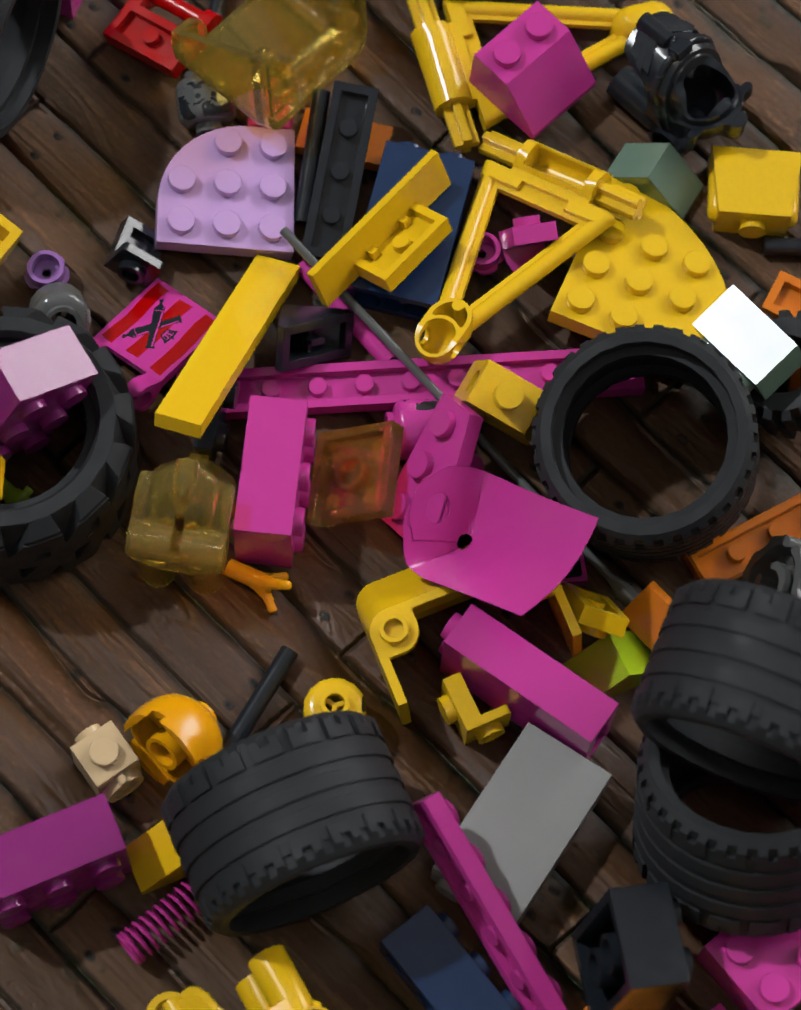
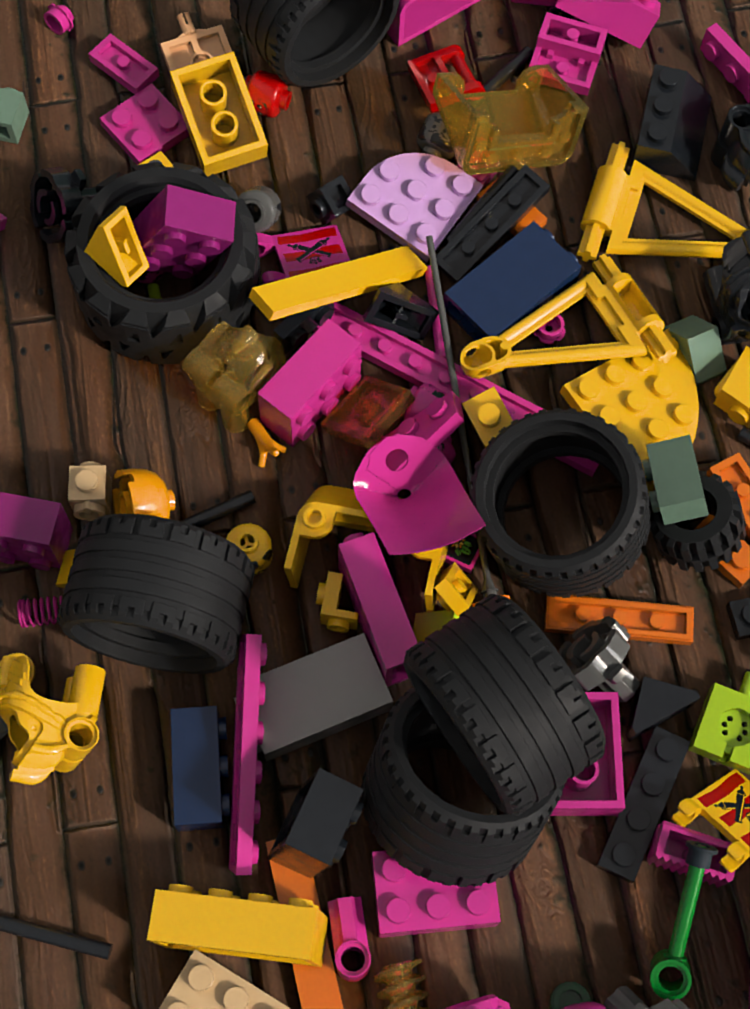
camera: 35 degrees right, 0 degrees up
medium lavender plate [24,250,70,289] -> none
yellow bracket [307,149,453,307] -> none
dark pink slope [469,1,596,140] -> none
dark pink plate [498,215,559,272] -> none

